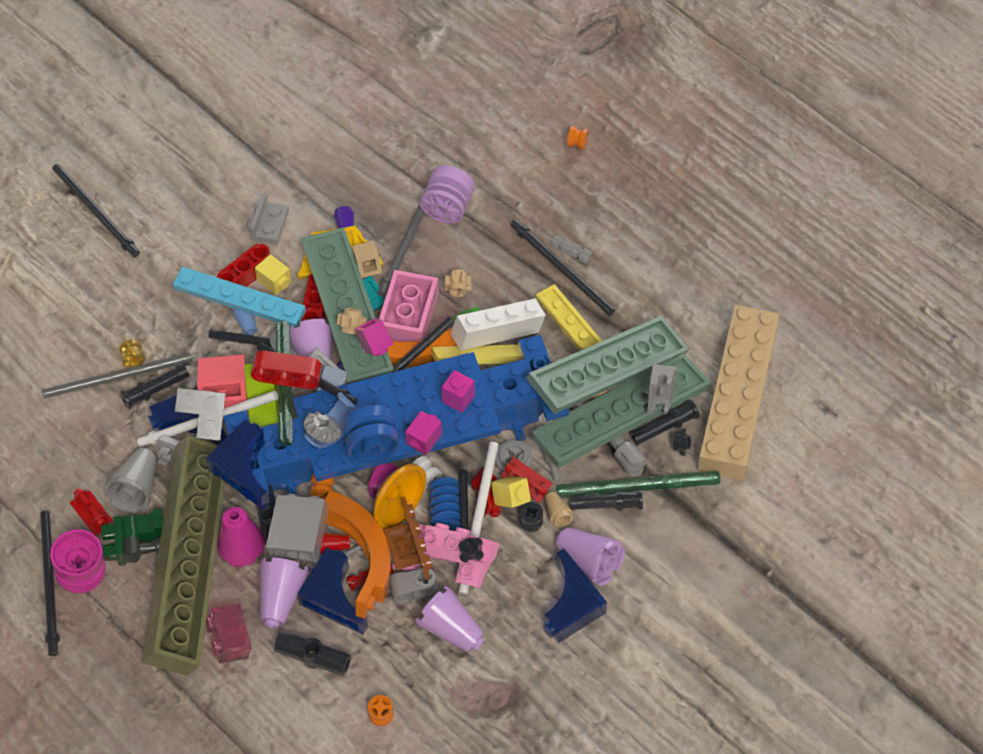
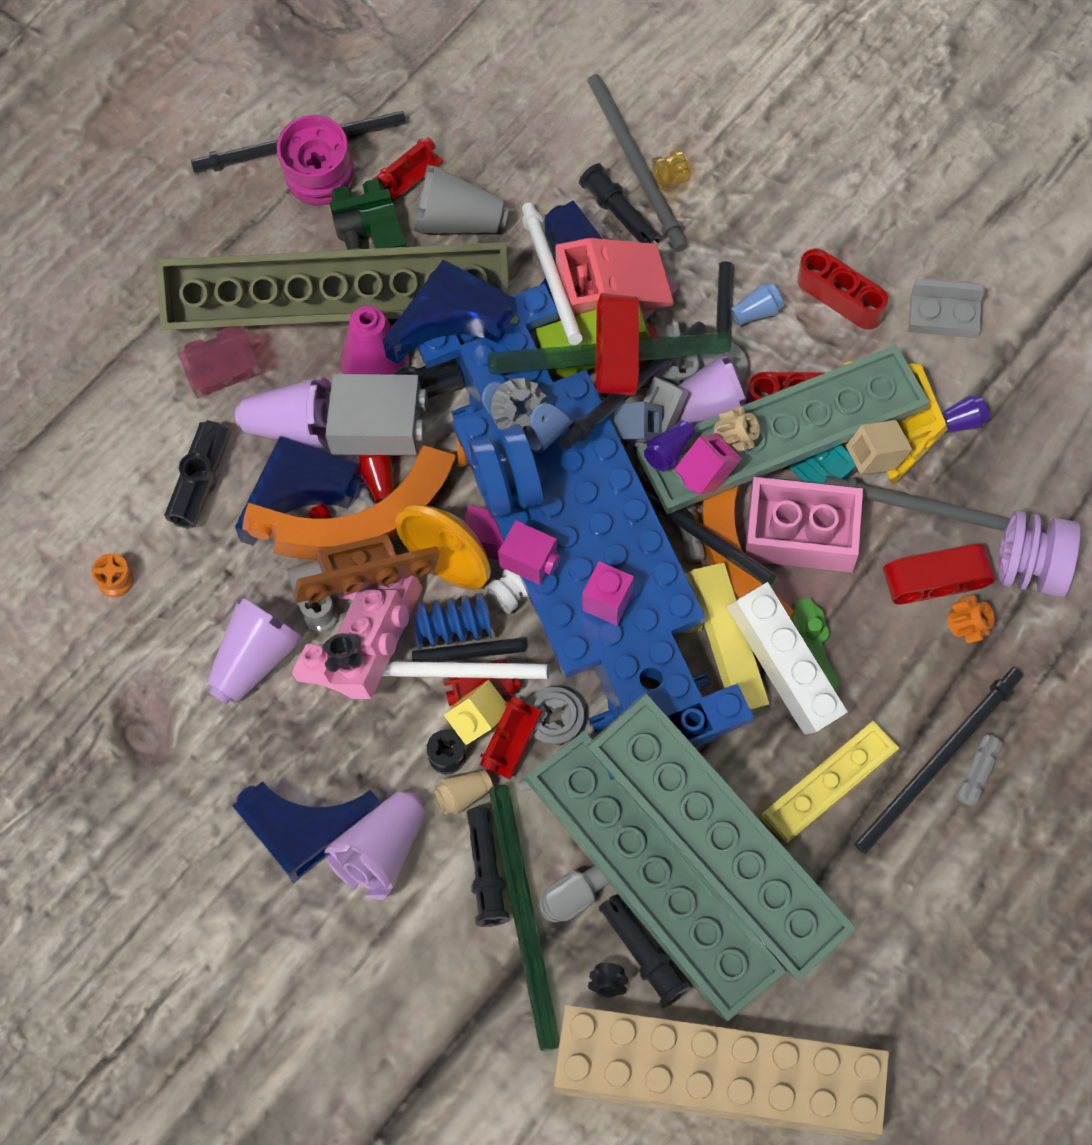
camera: 85 degrees right, 10 degrees up
black bar [52,163,140,258] -> none
light grey tile [157,435,180,466] -> none
medium azure plate [173,267,306,328] -> none
plate [175,388,226,440] -> none
light yellow brick [255,254,291,295] -> none
tan gear [444,269,471,297] -> none
light grey hinge [647,364,677,415] -> none
none -> dark purple cone [644,420,696,472]
none -> red beam [883,544,995,605]
none -> orange gear [947,595,995,644]

